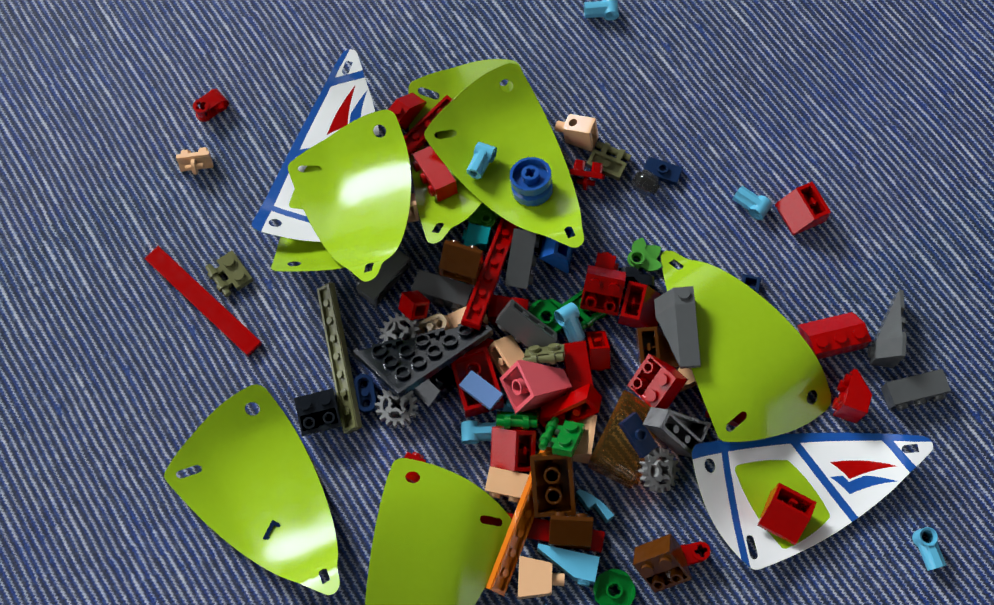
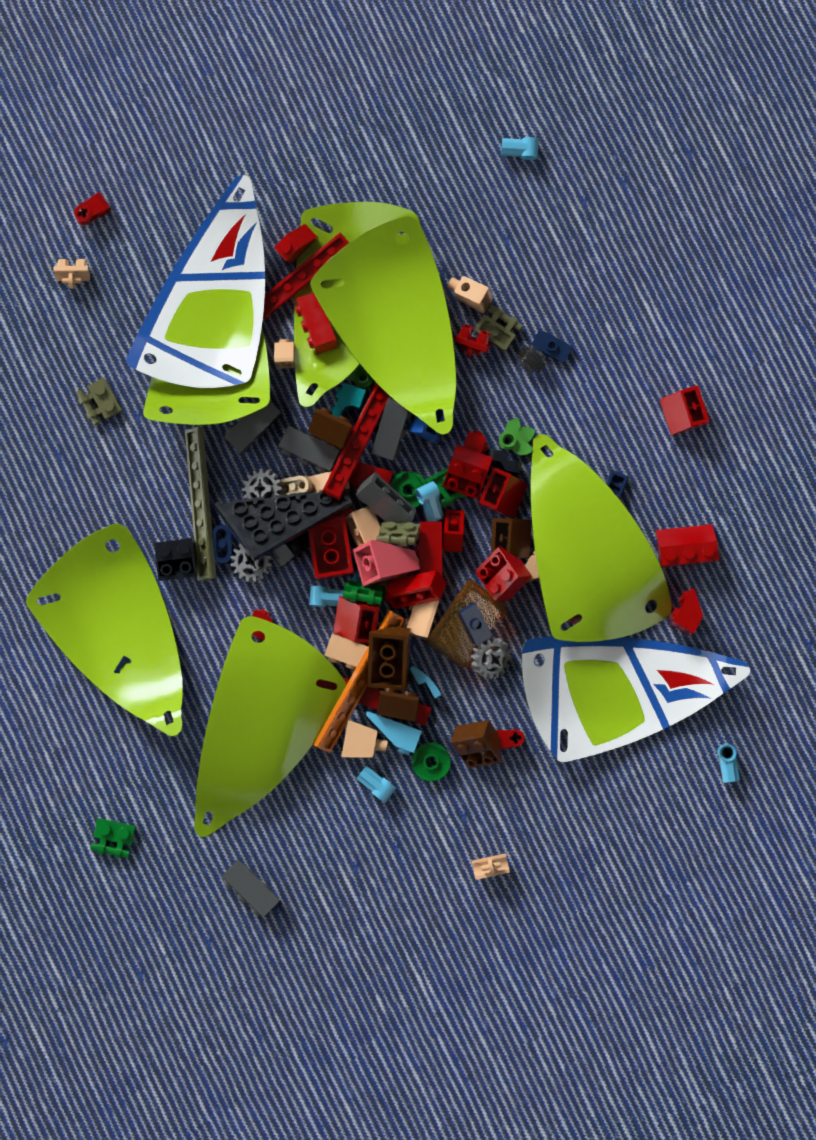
camera: 10 degrees right, 15 degrees up
red tile [144,246,262,357] -> none
lime piece [288,109,411,282] -> none
red brick [398,290,430,320] -> none
medium blue tile [459,370,503,411] -> none
medium azure piece [466,142,497,179] -> none
blue wheel [510,157,553,206] -> none
green plate [538,417,585,457] -> none
flat silver wedge [643,407,711,457] -> none
dark grey wedge [654,286,701,369] -> none
medium azure piece [732,186,773,220] -> none
red slope [757,483,817,545] -> none
dark grey wedge [868,289,907,368] -> none
dark grey brick [881,369,951,411] -> none

